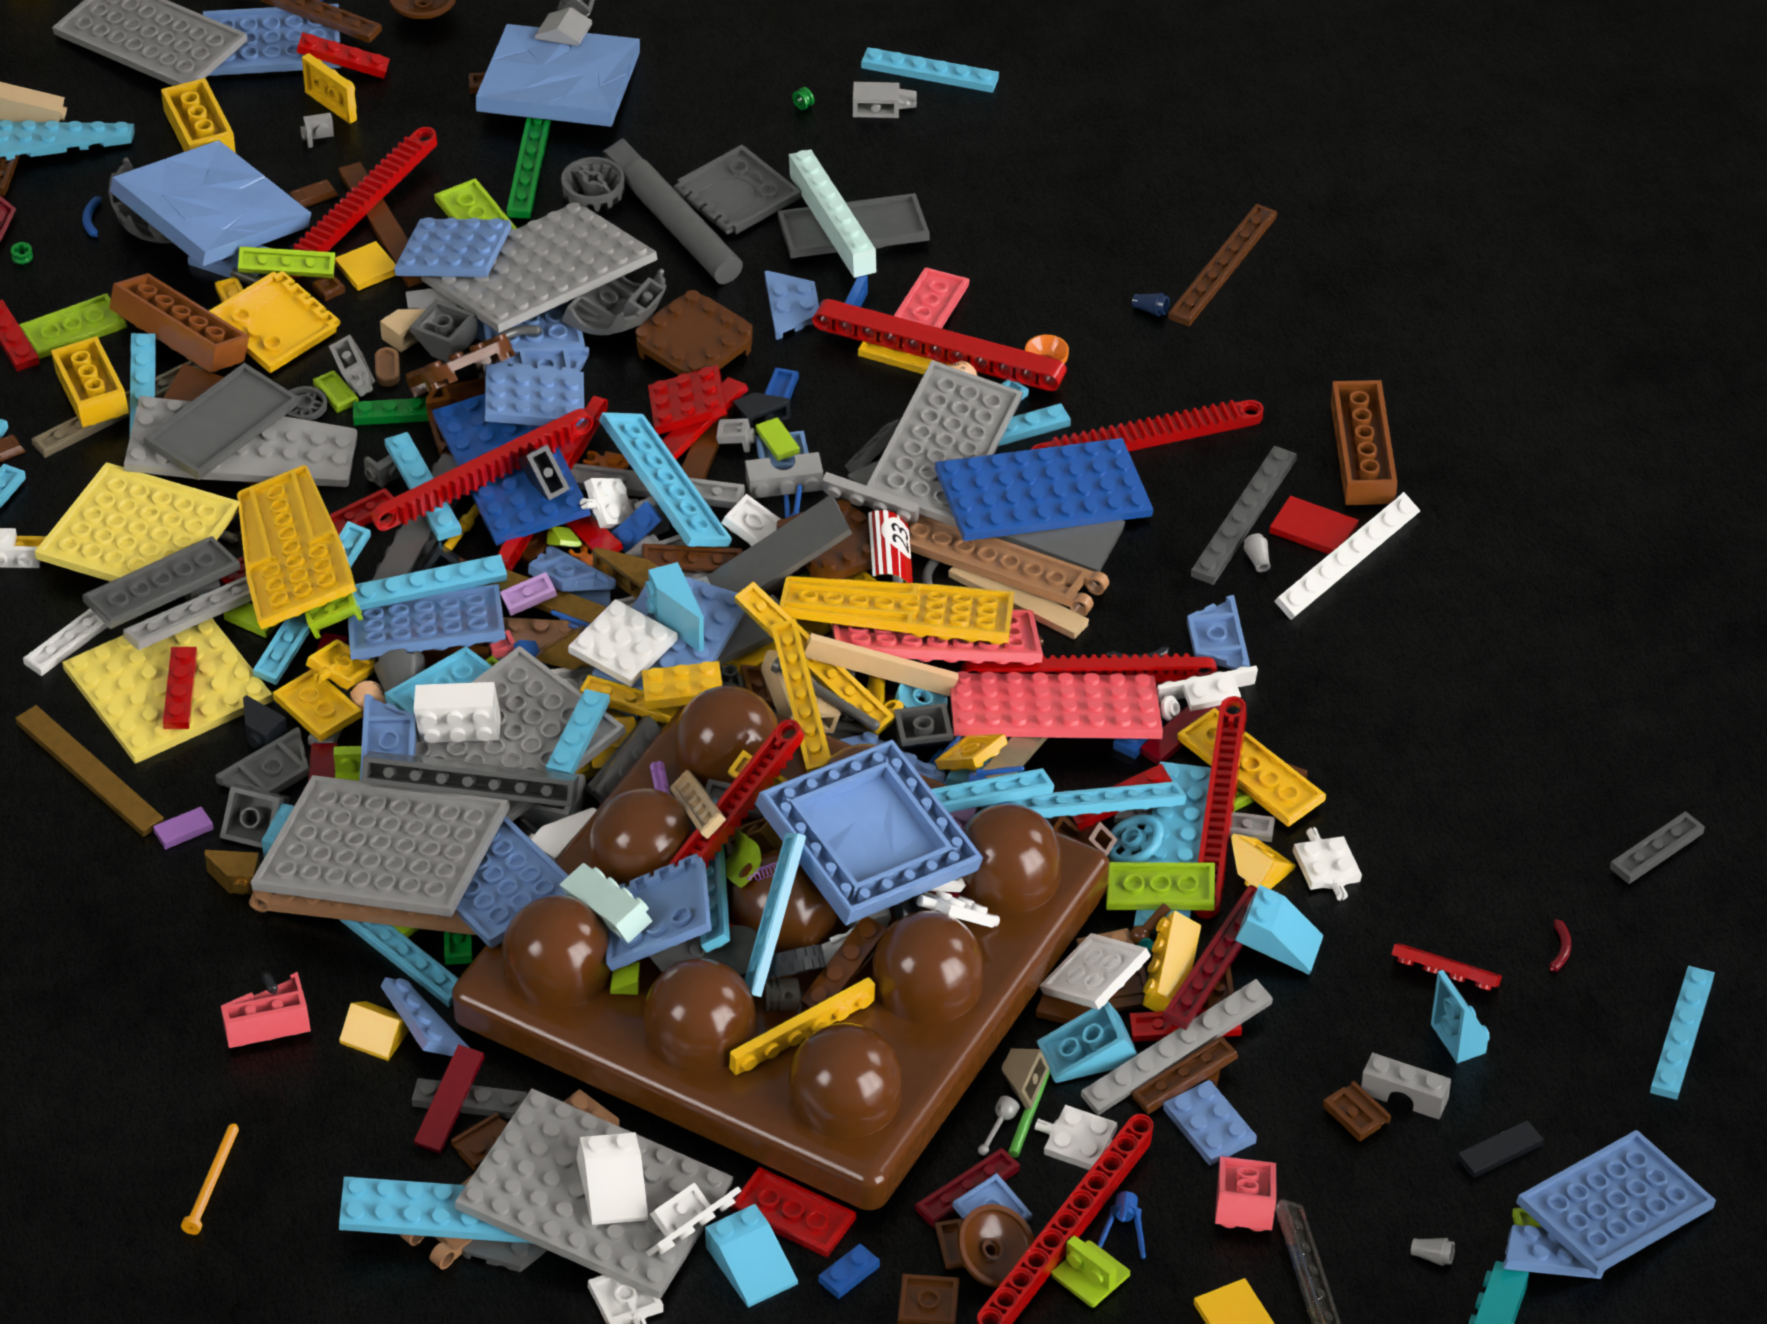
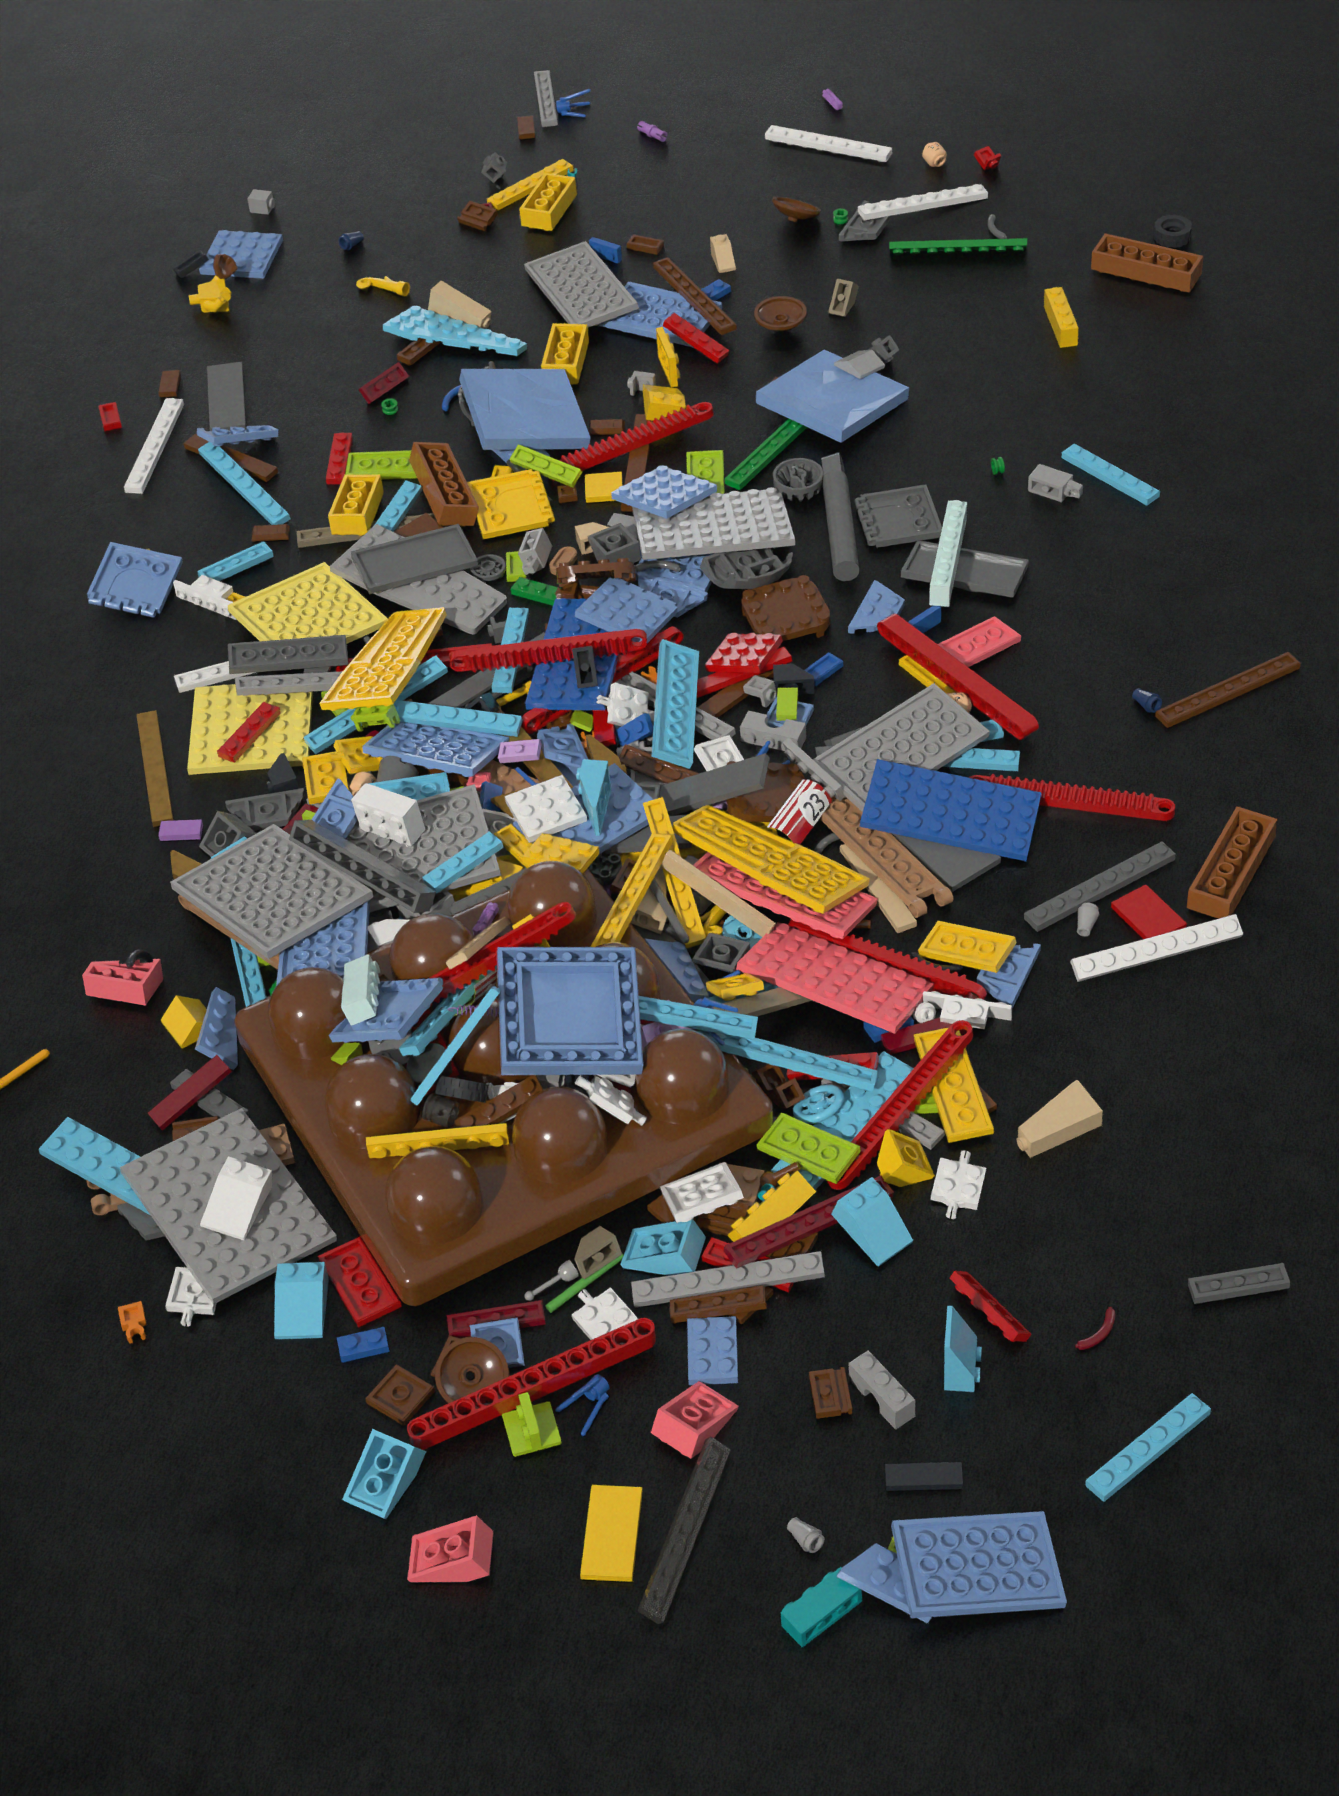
camera: 35 degrees right, 0 degrees up
white bracket [646,1182,741,1256] -> none
orange piece [1025,335,1069,364] -> none
none -> yellow slope [642,384,686,421]
none -> yellow plate [918,921,1016,973]
none -> tan slope [1017,1080,1103,1158]

